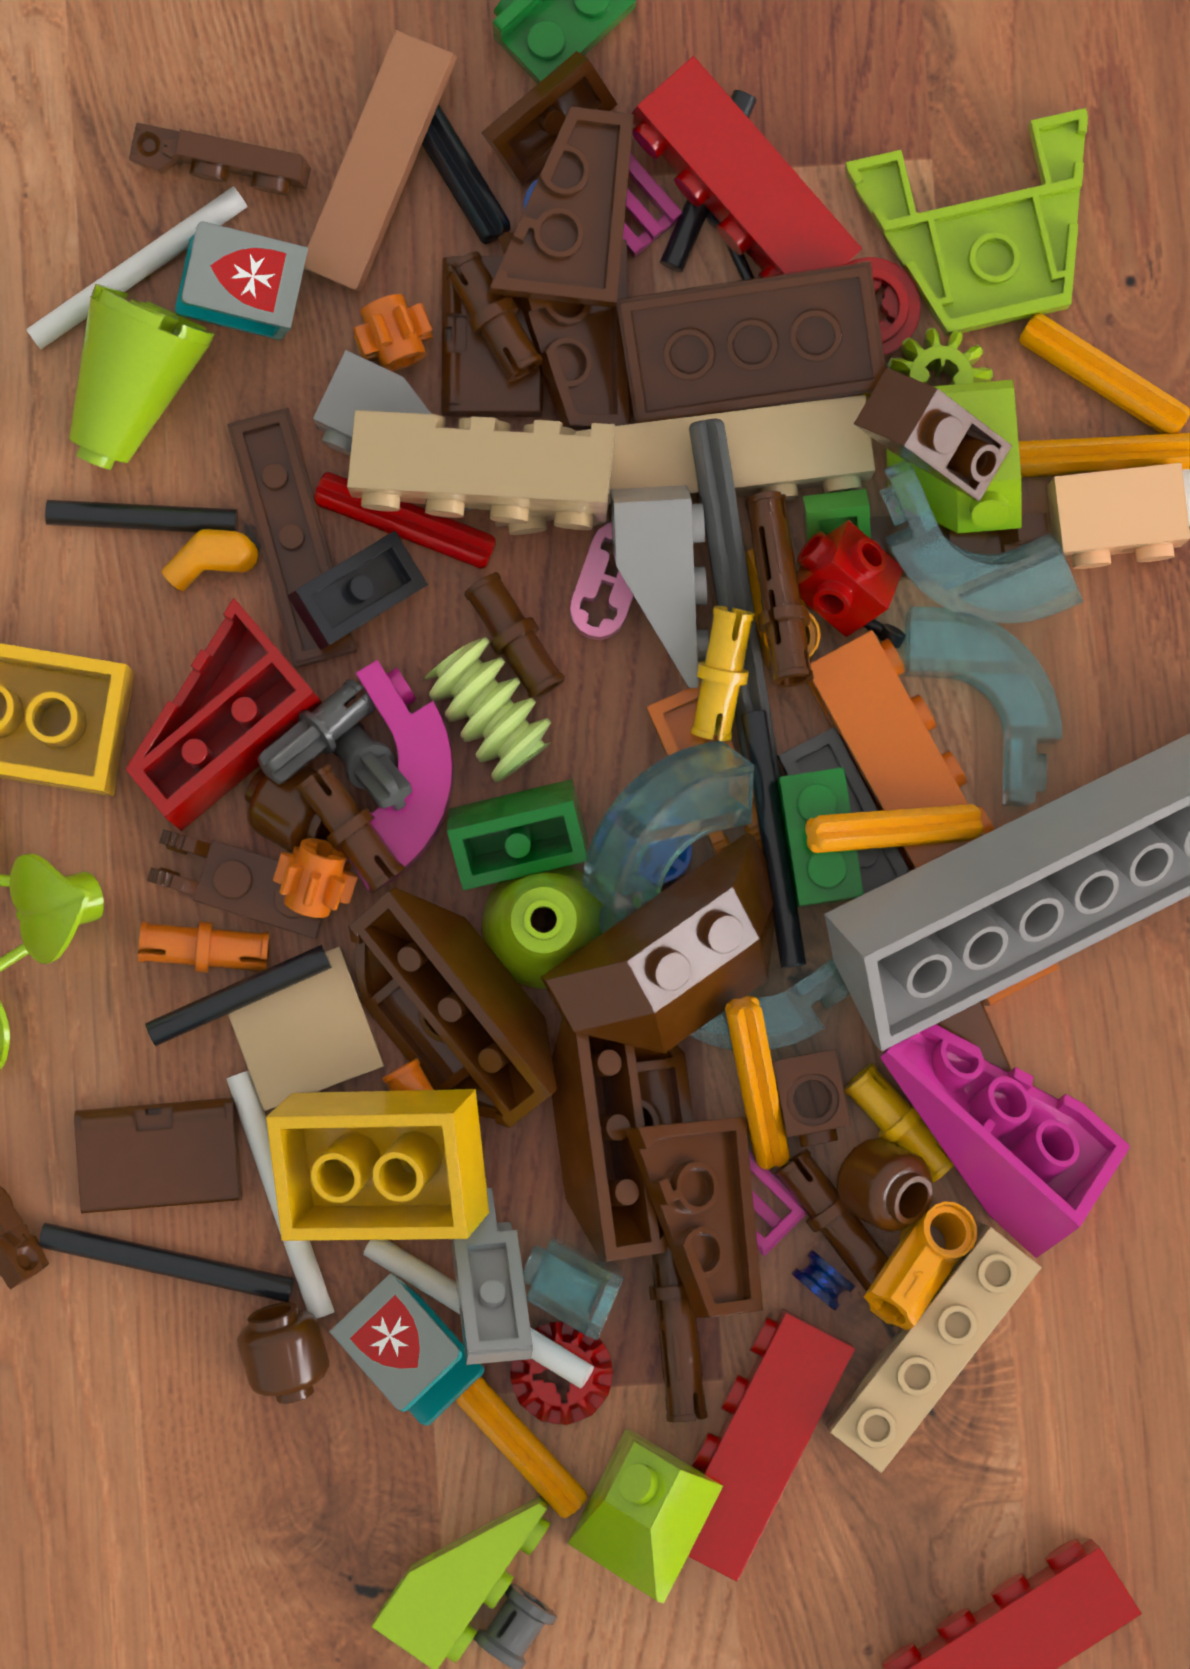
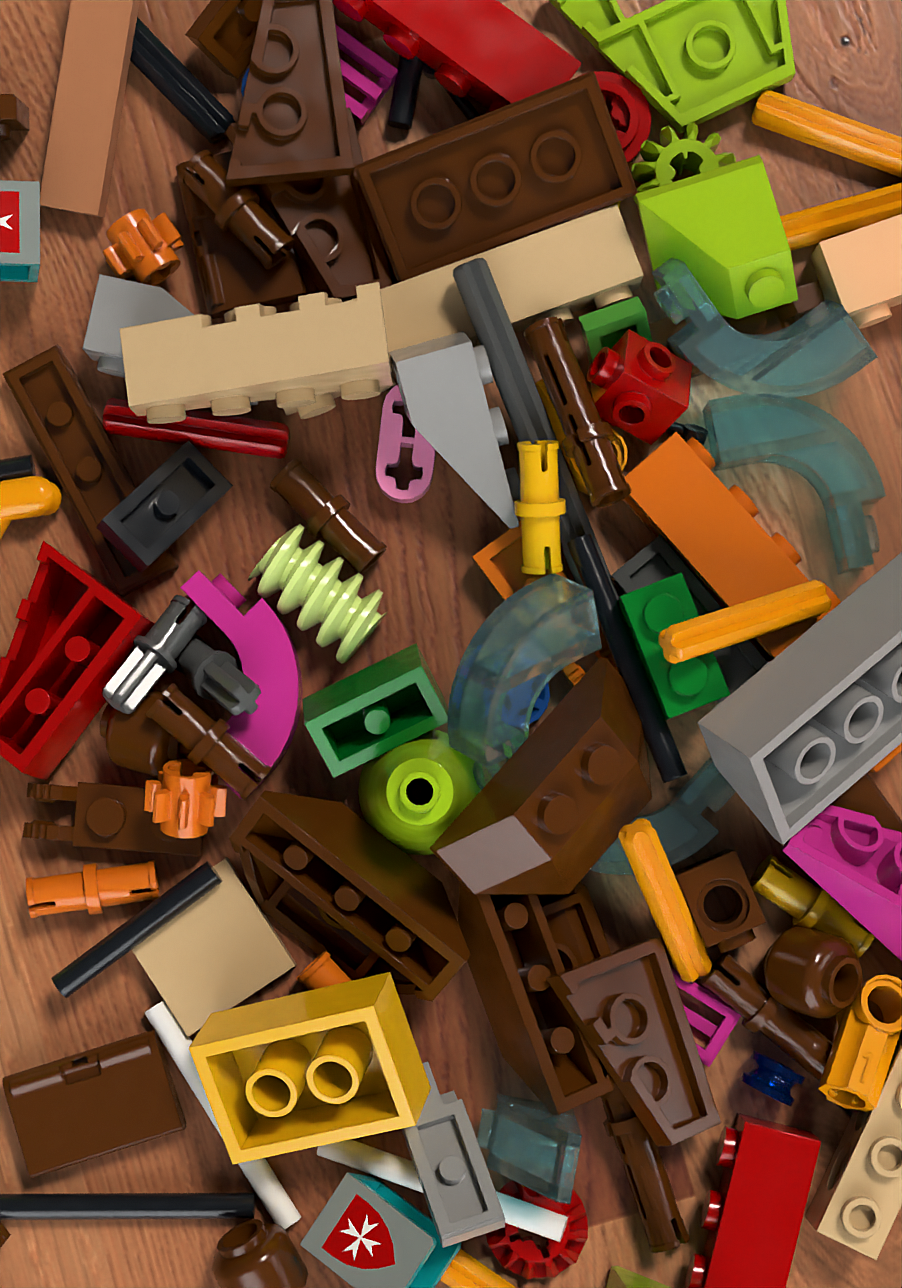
camera: 10 degrees left, 0 degrees up
reddish brown slope [854,367,1012,501] -> none

